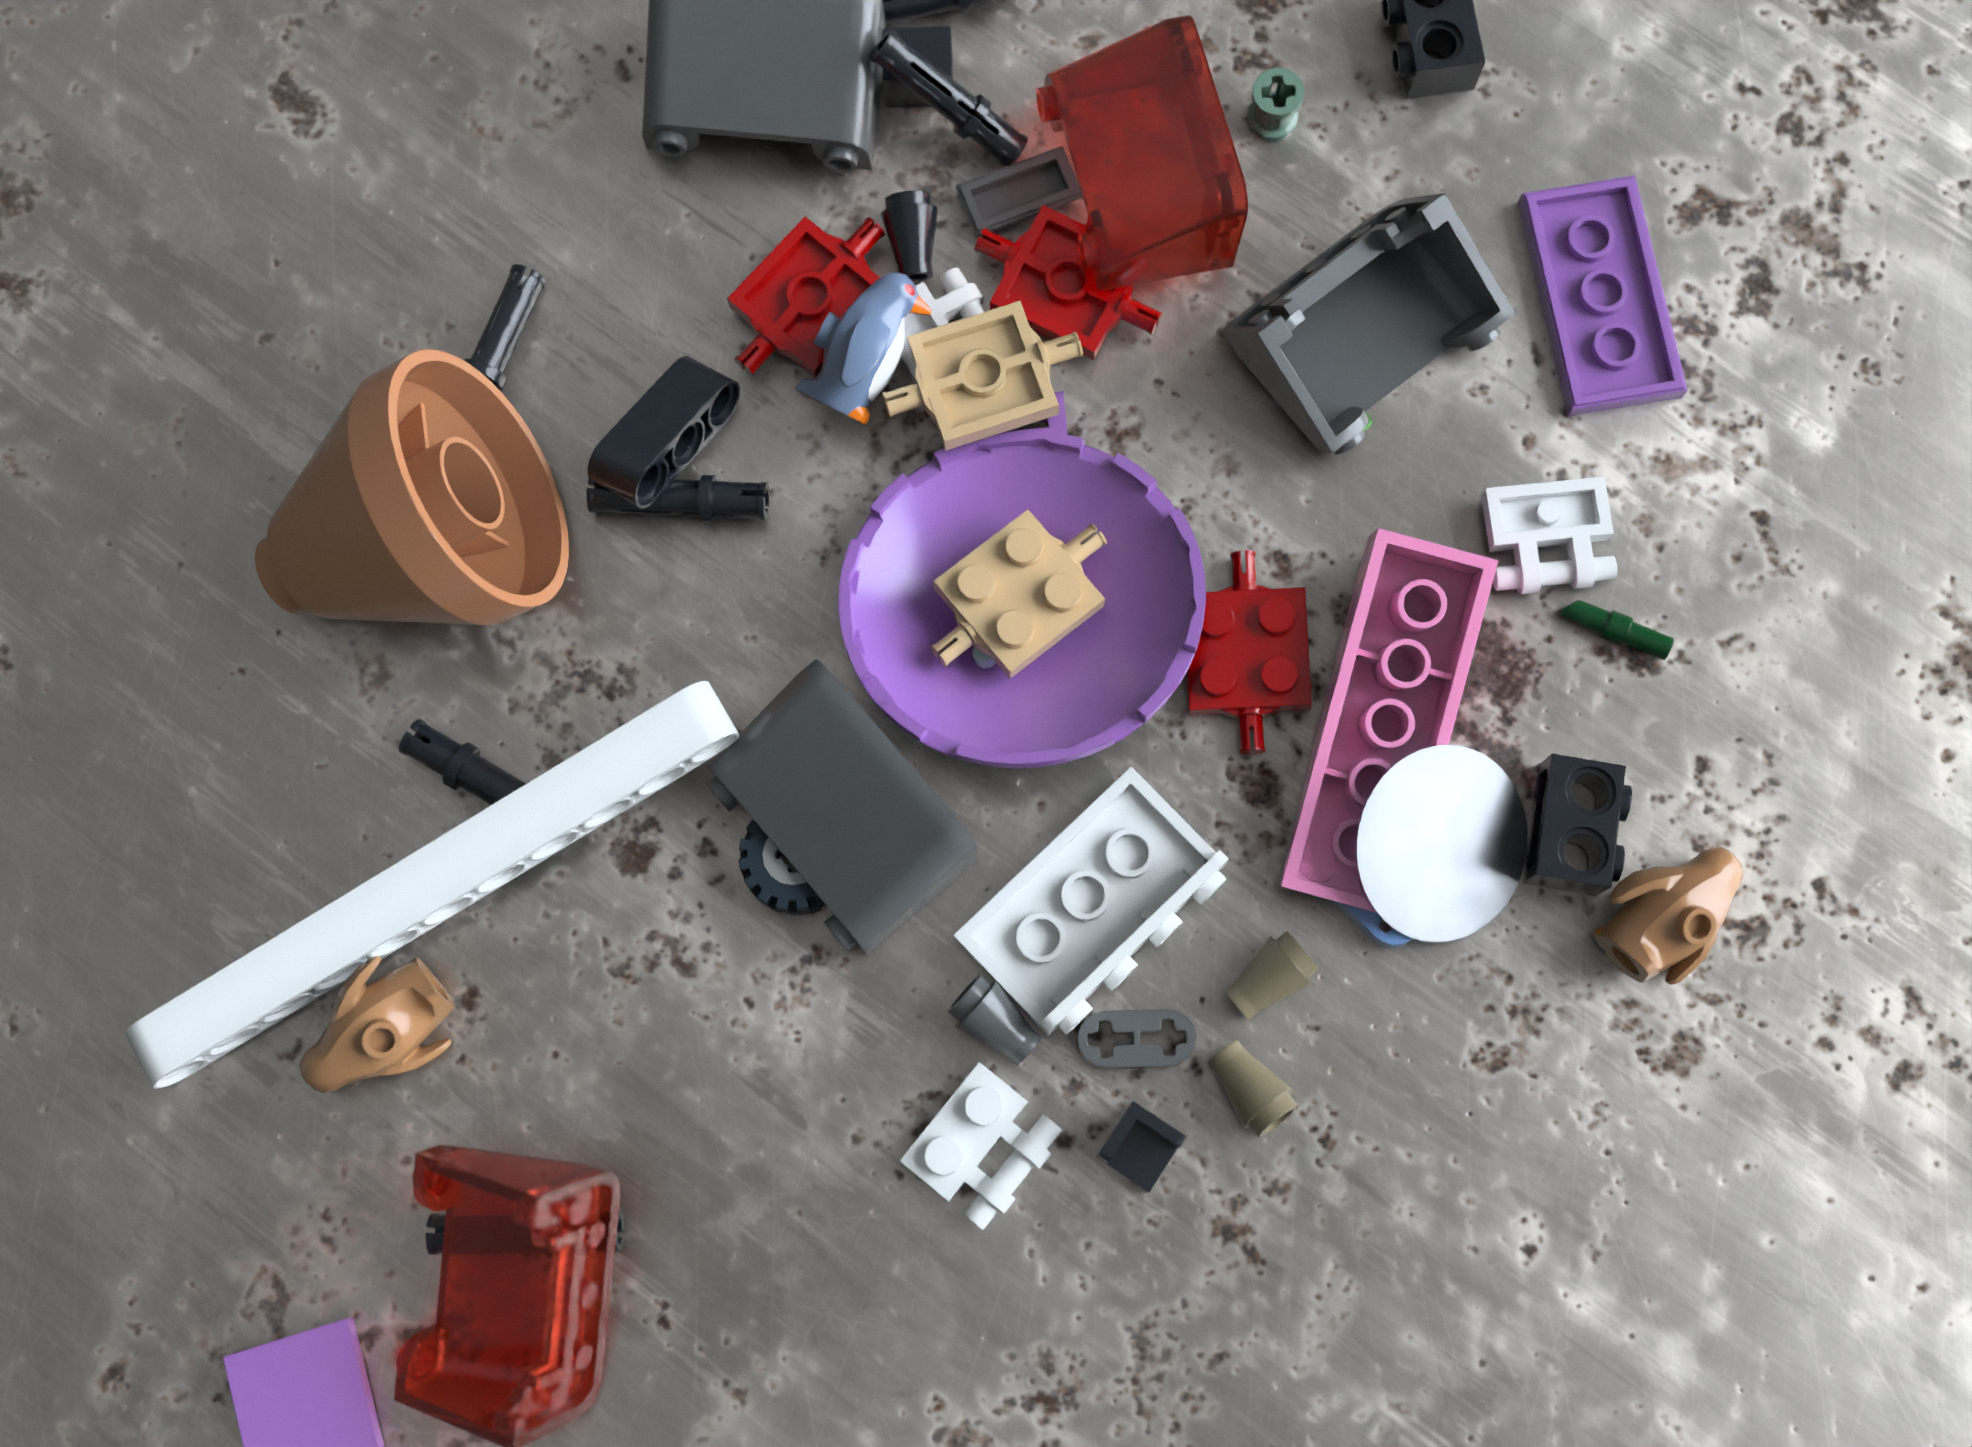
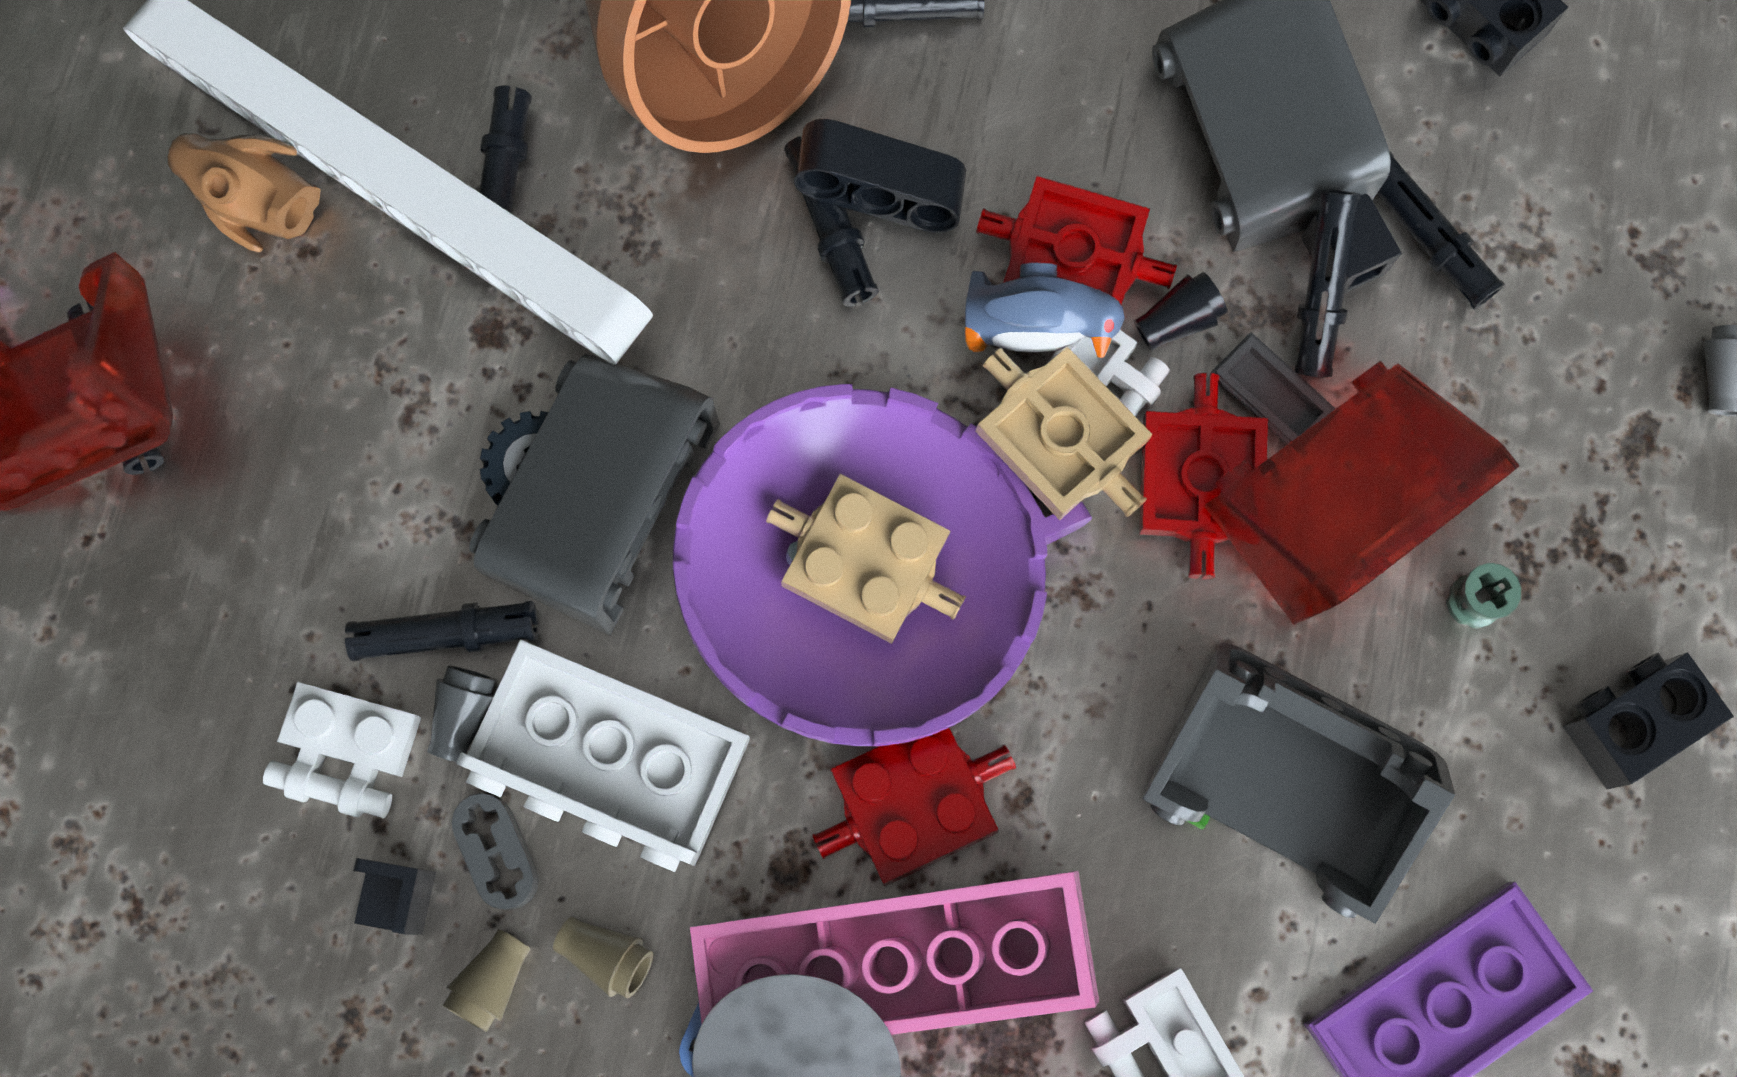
camera: 65 degrees right, 0 degrees up
none -> black pin [345,600,538,662]

